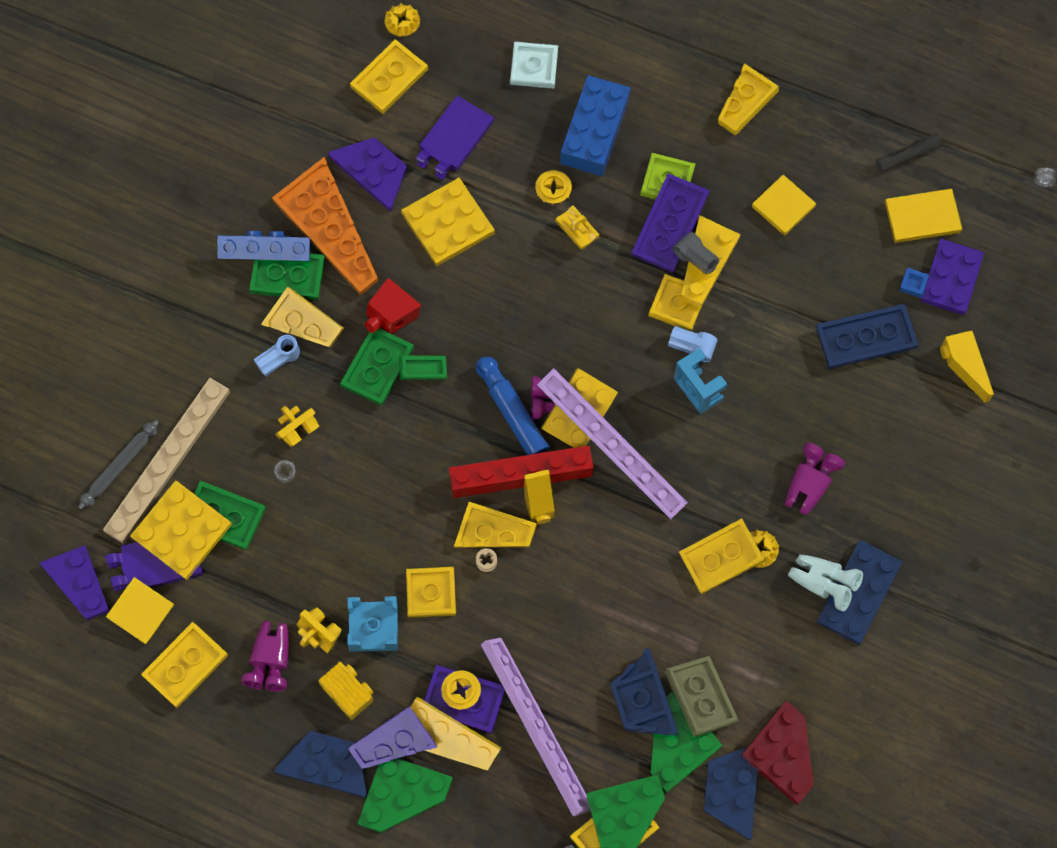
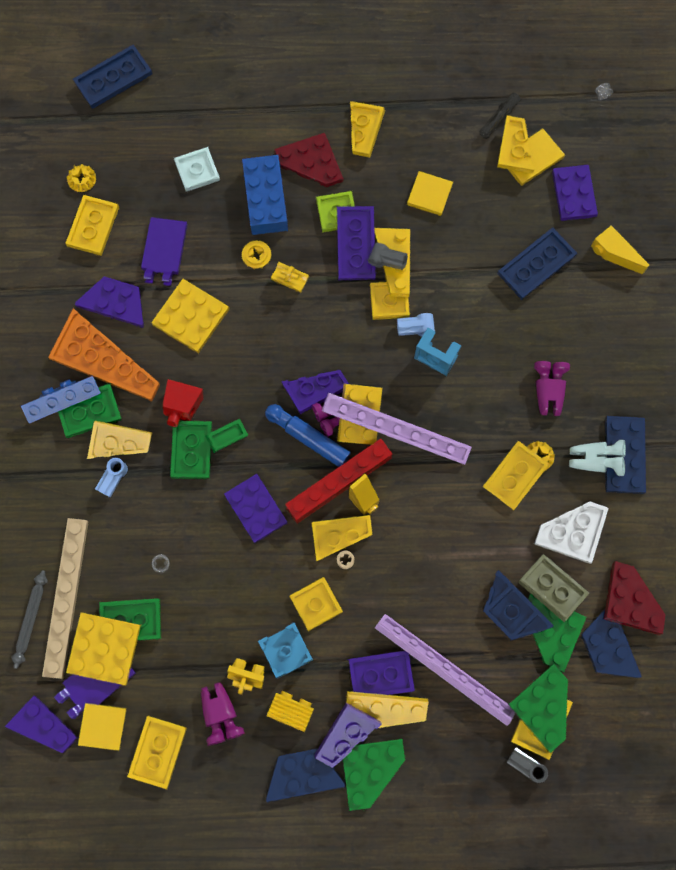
camera: 25 degrees left, 5 degrees up
yellow hips [275,406,319,447] -> none
yellow gear [442,671,481,710] -> none
blue plate [899,268,929,298] -> none
none -> dark purple plate [224,474,288,544]
none -> dark red plate [274,133,343,187]
none -> dark purple wing [282,370,349,414]
none -> yellow wing [497,116,534,173]
none -> white plate [534,502,608,564]

